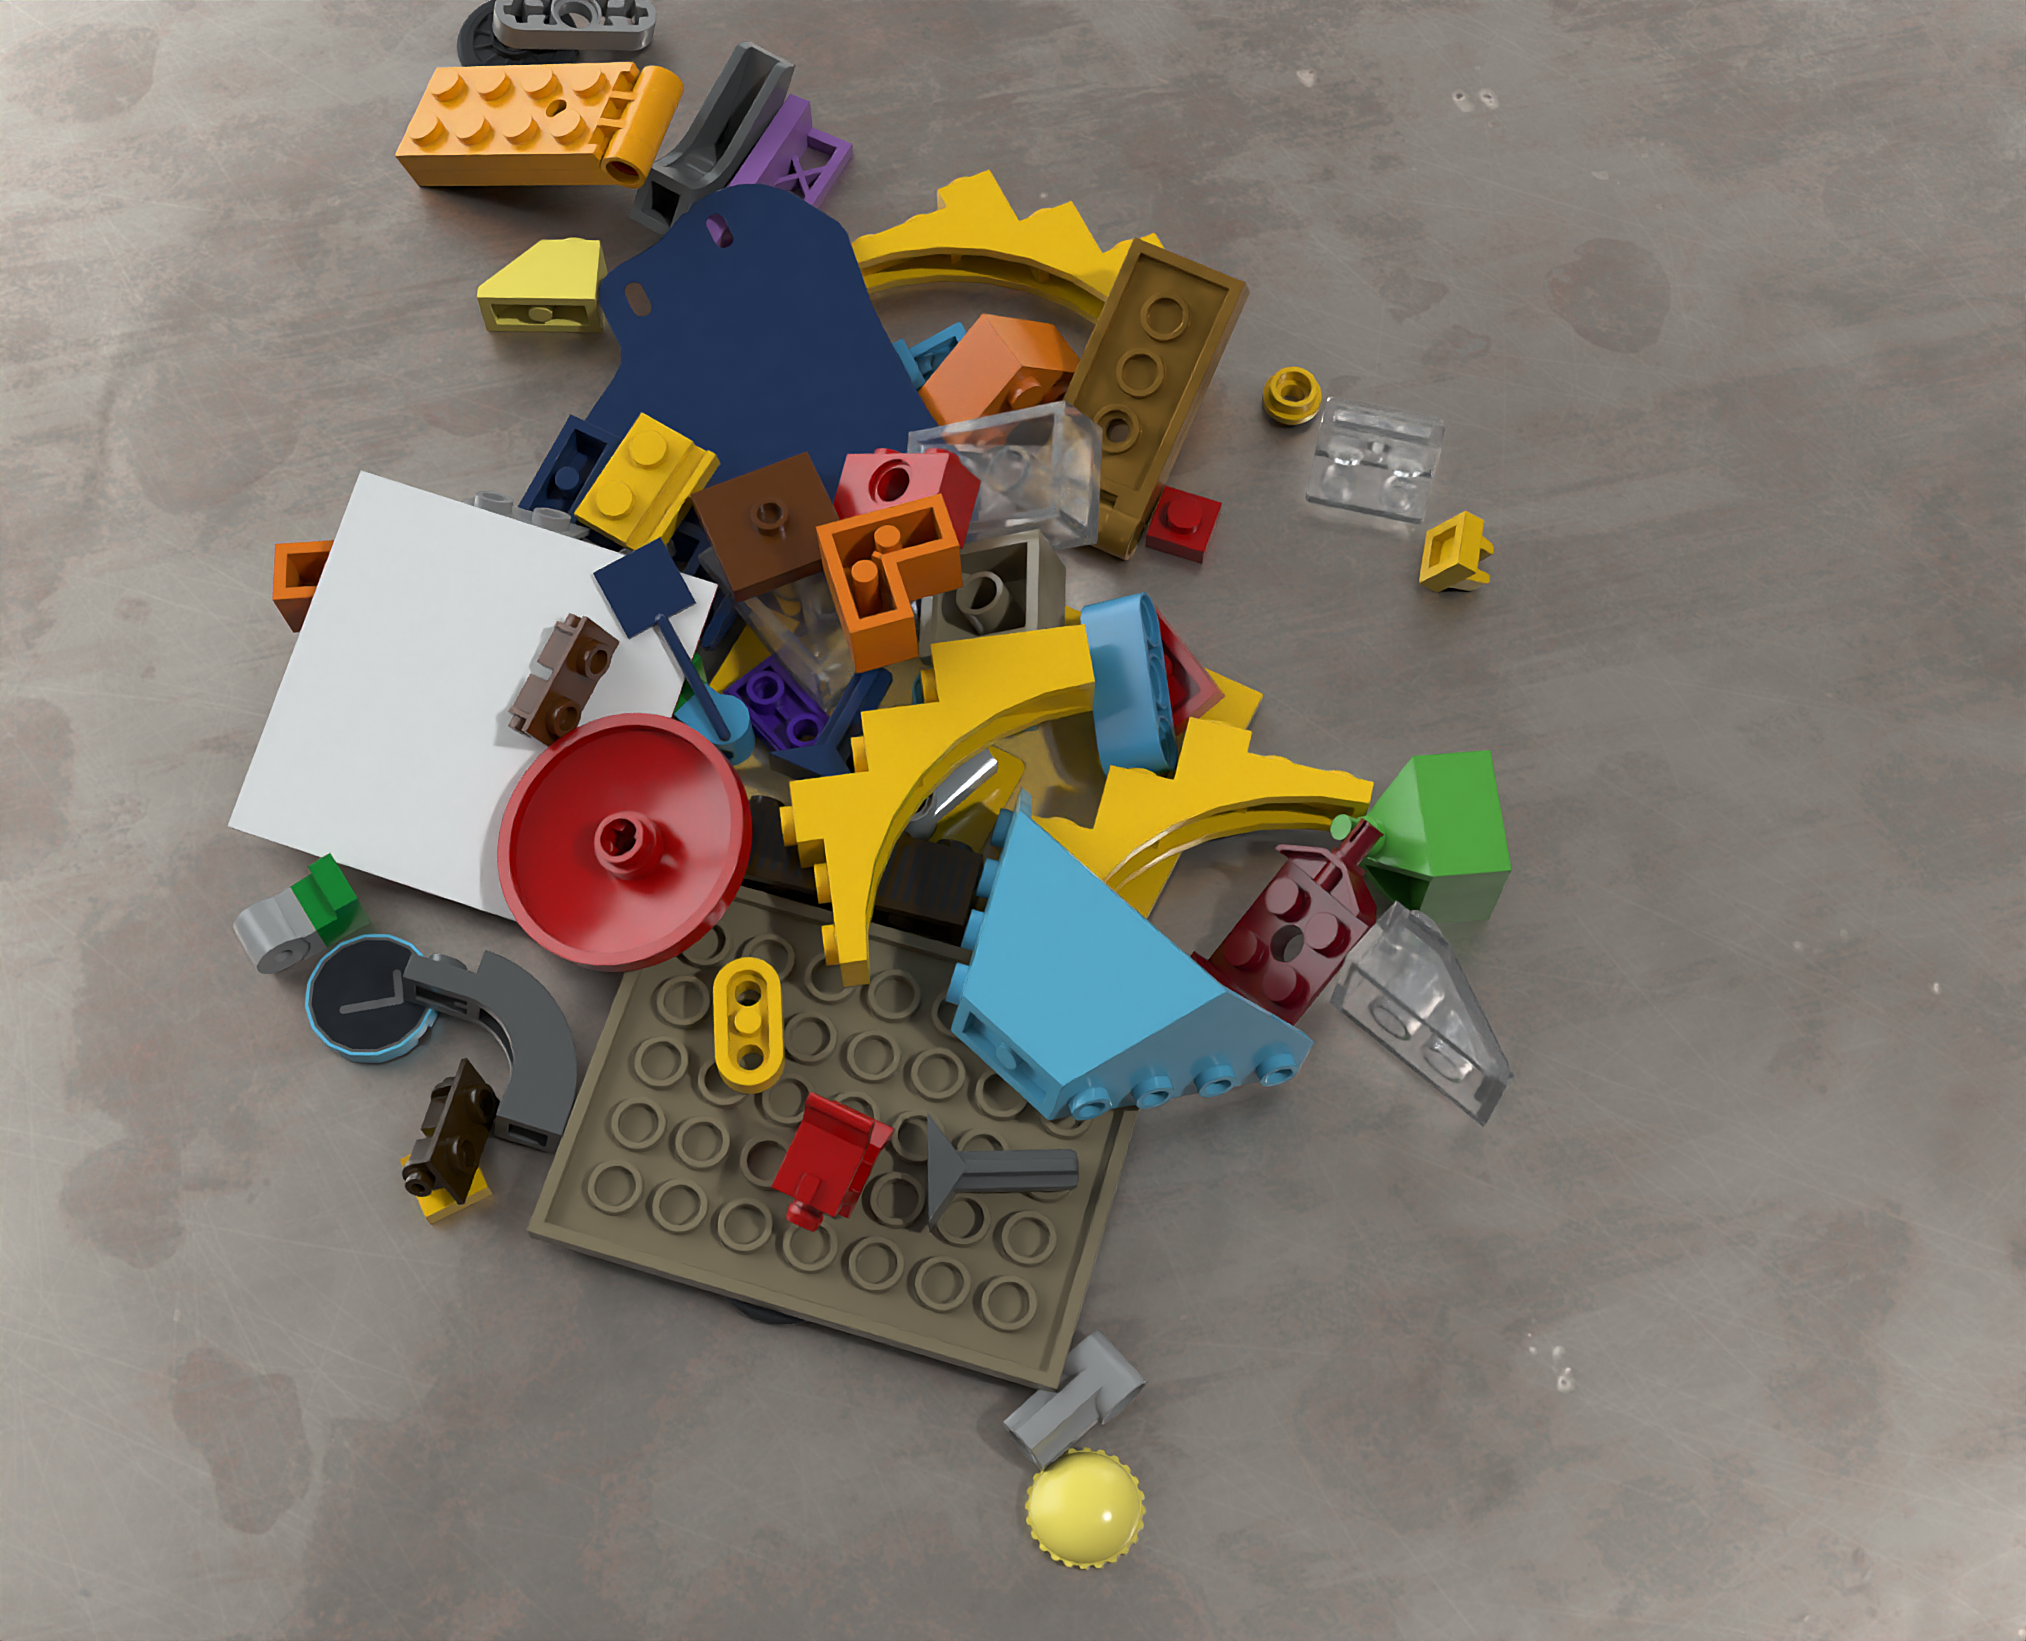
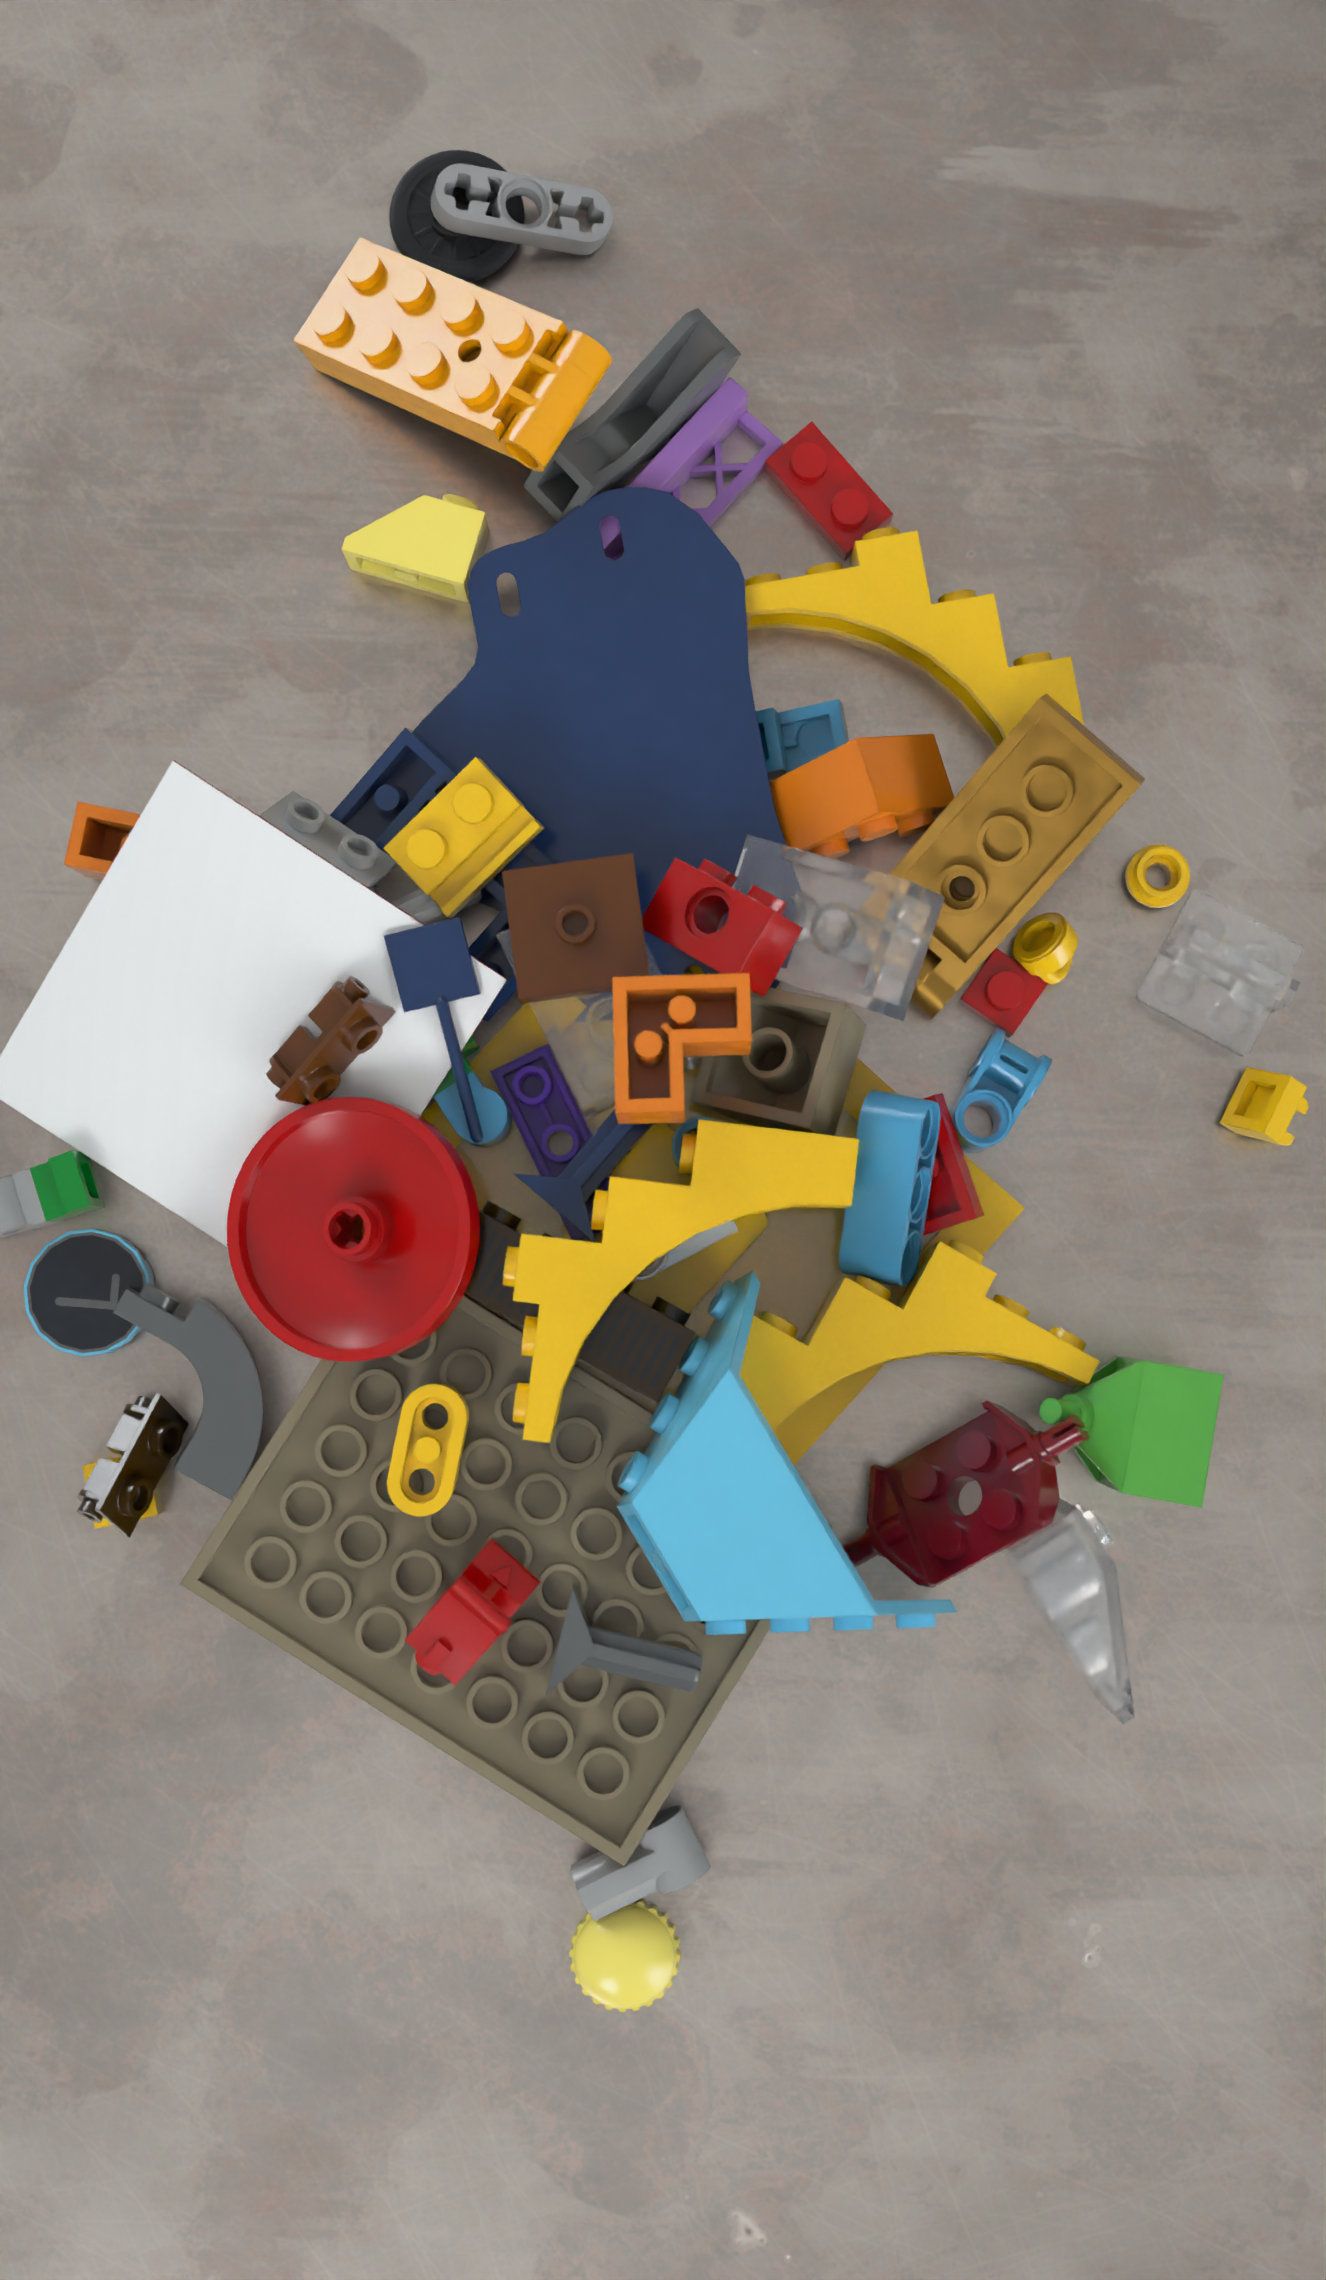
camera: 15 degrees right, 20 degrees up
none -> red plate [764,421,893,561]
none -> dark azure piece [949,1027,1052,1153]
none -> yellow tile [1012,912,1079,984]

